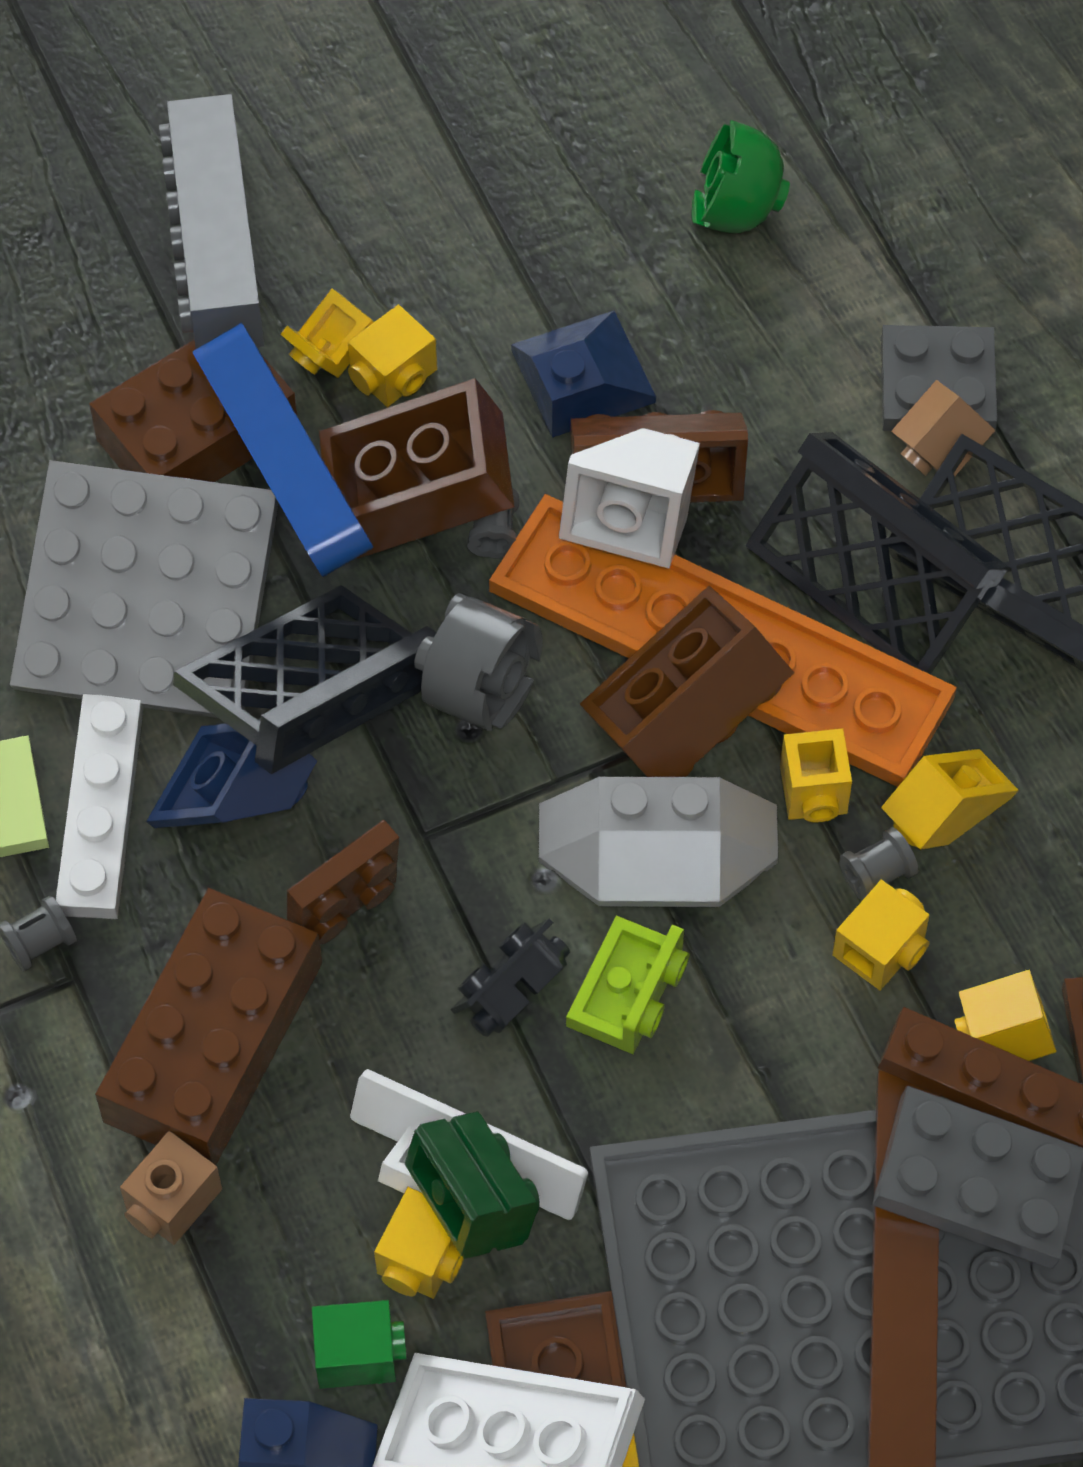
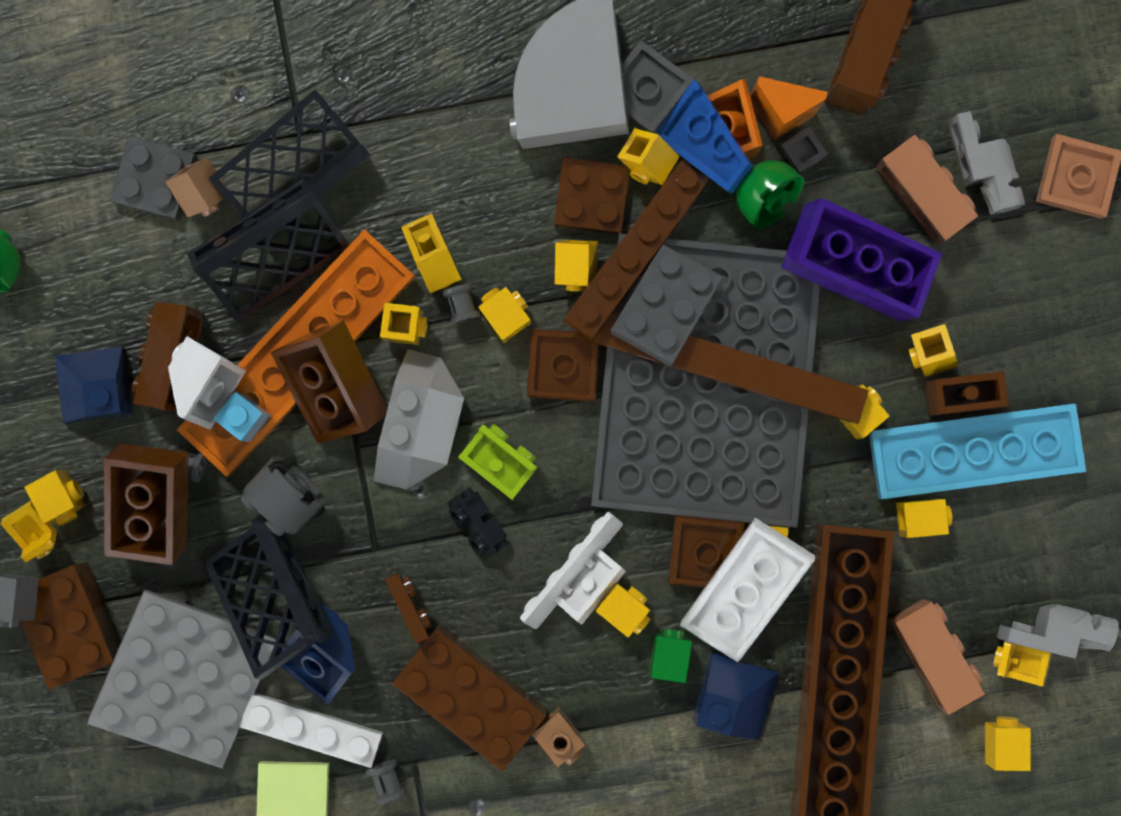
camera: 75 degrees left, 25 degrees up
blue beam [192,322,374,577] -> none
dark green brick [404,1111,540,1259] -> none
none -> medium azure brick [213,391,271,442]
none -> reddish brown plate [527,329,599,402]

